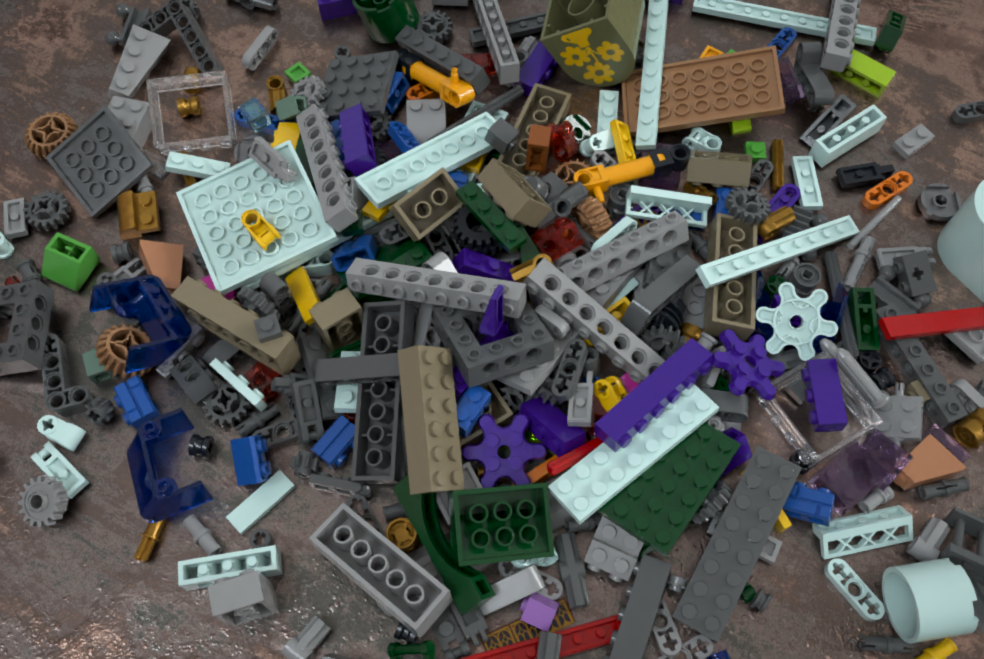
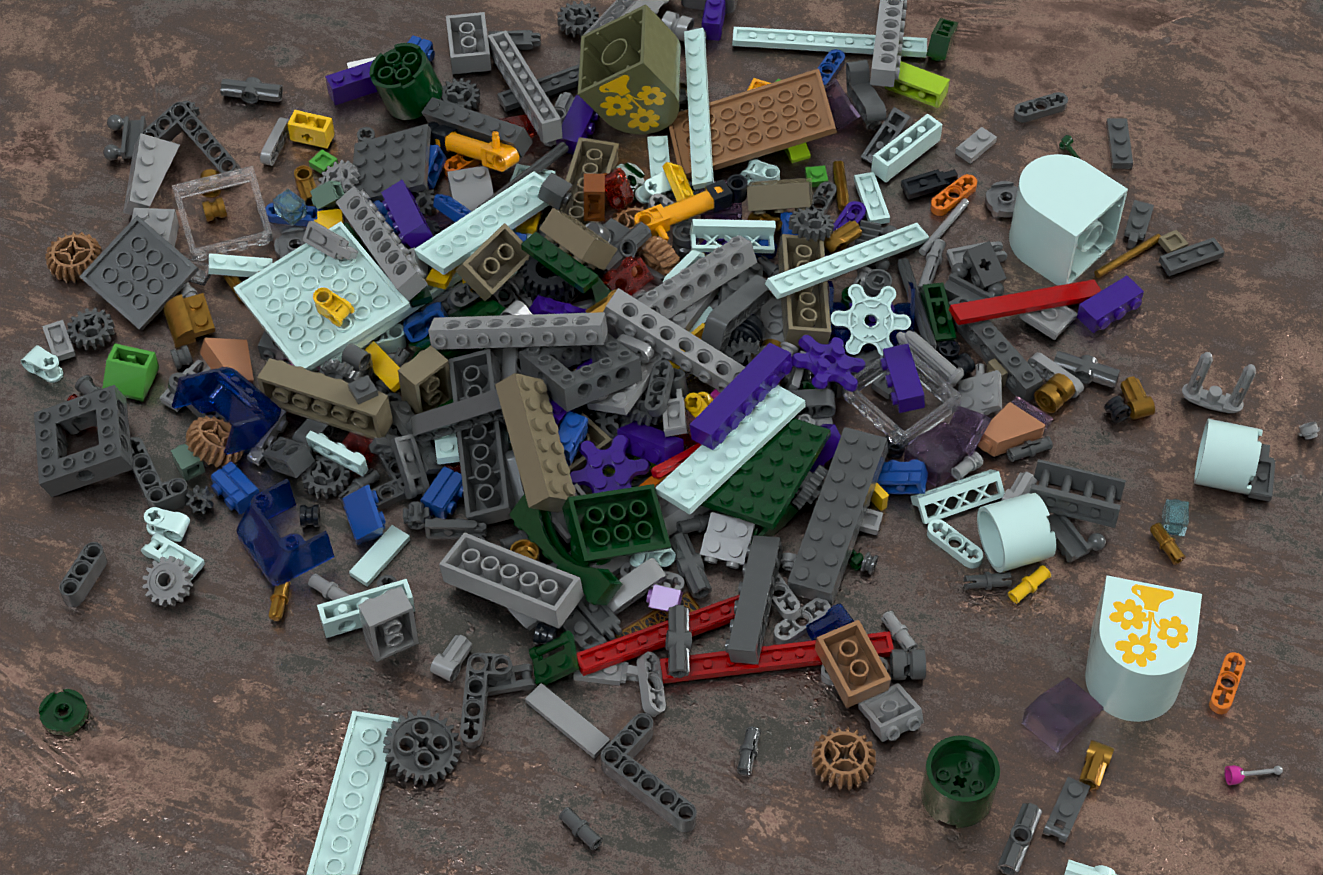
camera: 10 degrees left, 10 degrees down
dark purple slope [479,285,504,336] -> none
none -> yellow brick [287,110,335,149]

